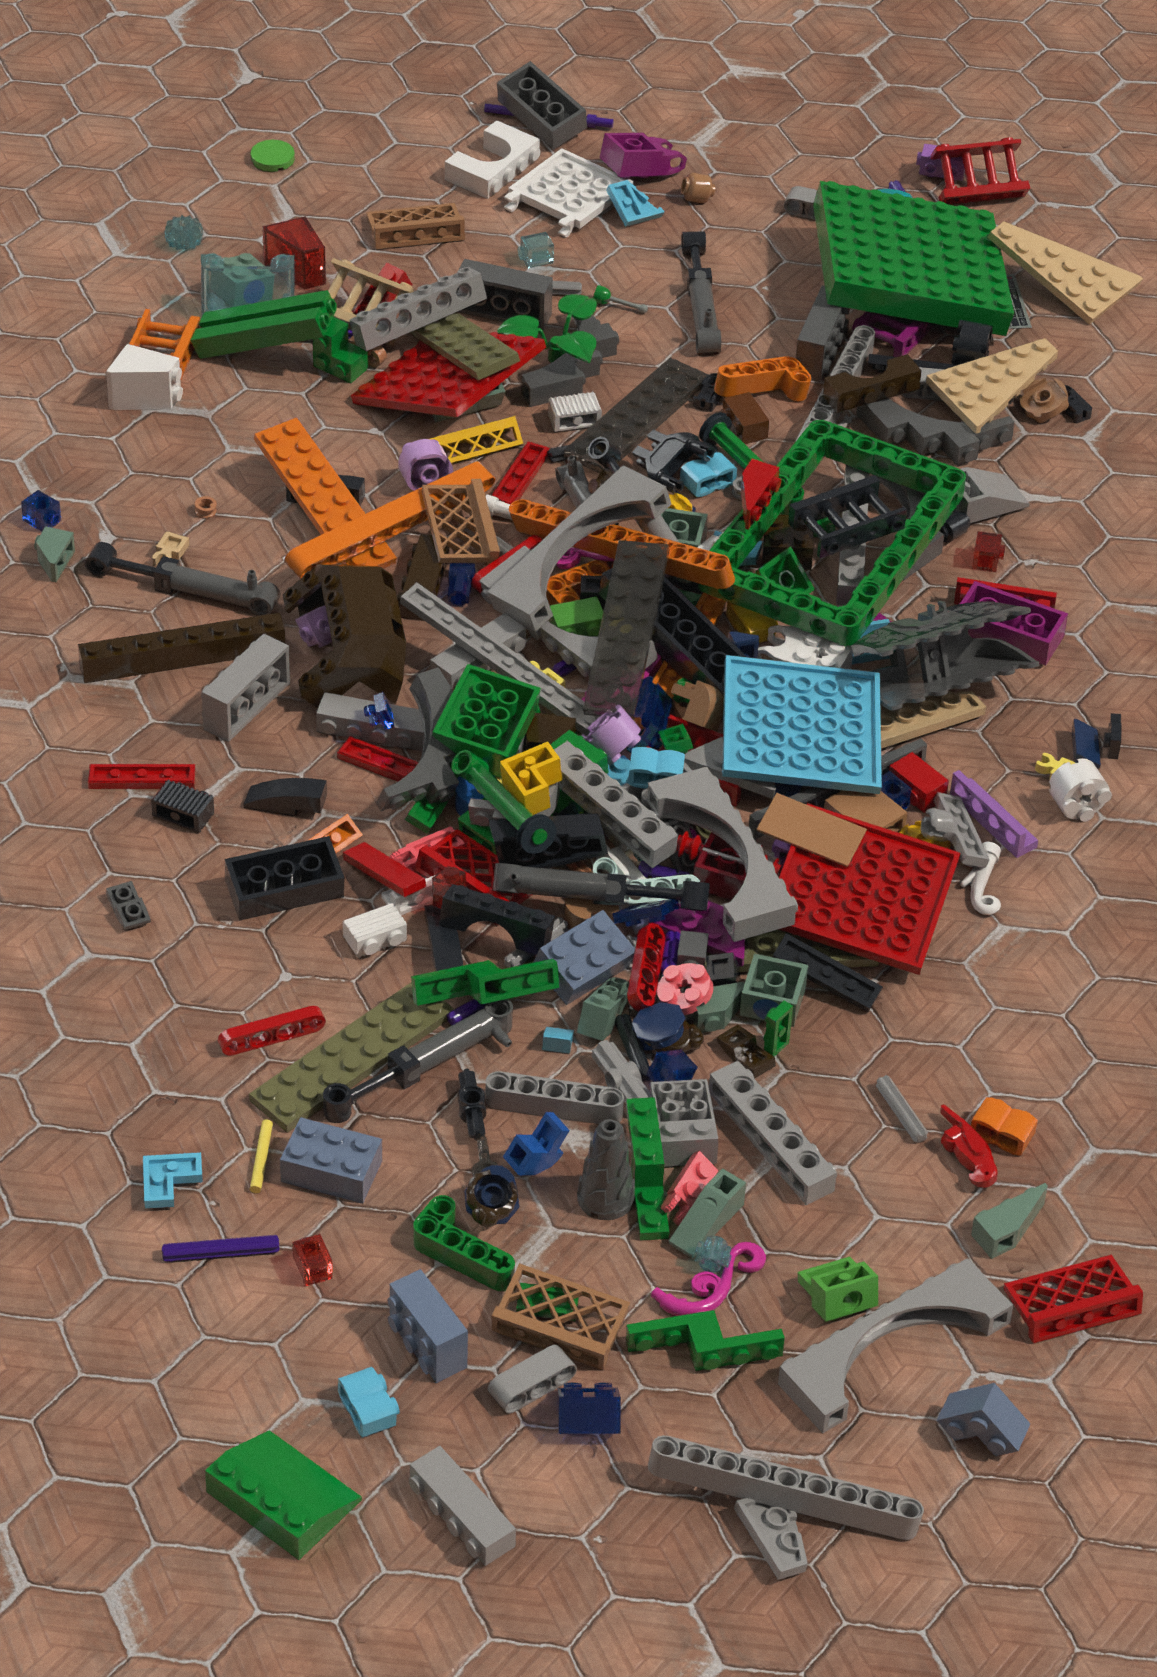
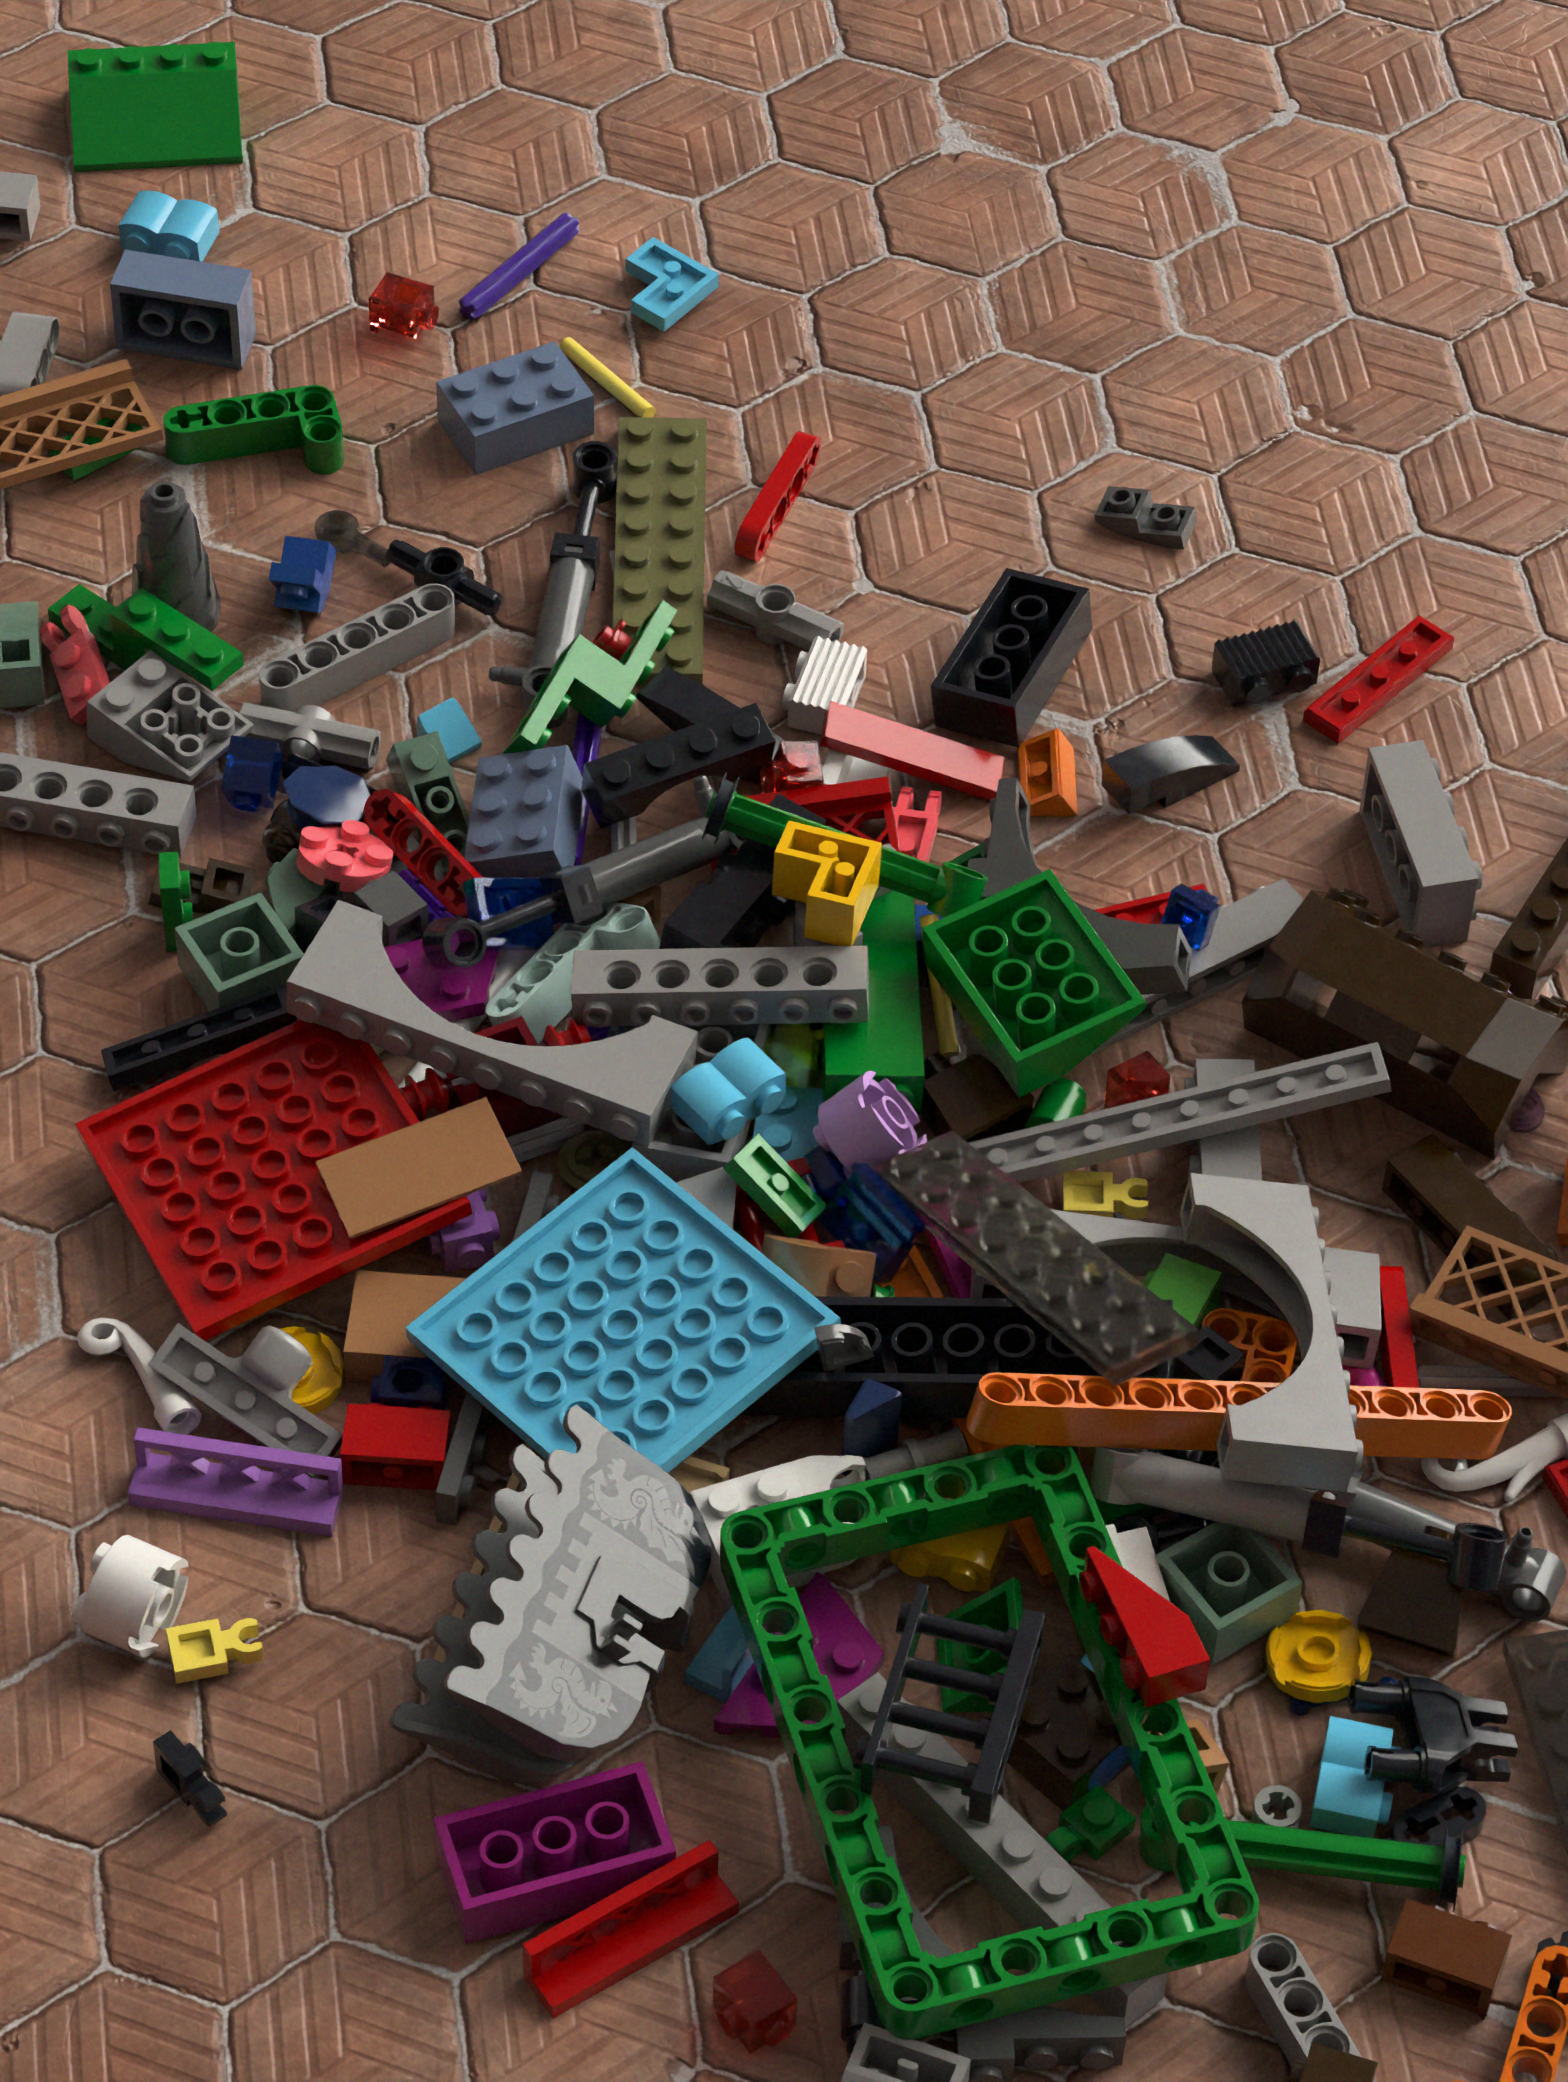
camera: 135 degrees right, 5 degrees up
clear blue piece [447,563,476,607] -> none
piece [464,1165,520,1229] -> none
dark blue slope [1072,719,1101,768] -> none
none -> red plate [592,620,632,661]
none -> light grey piece [707,570,844,651]
none -> dark grey tile [814,1324,874,1372]

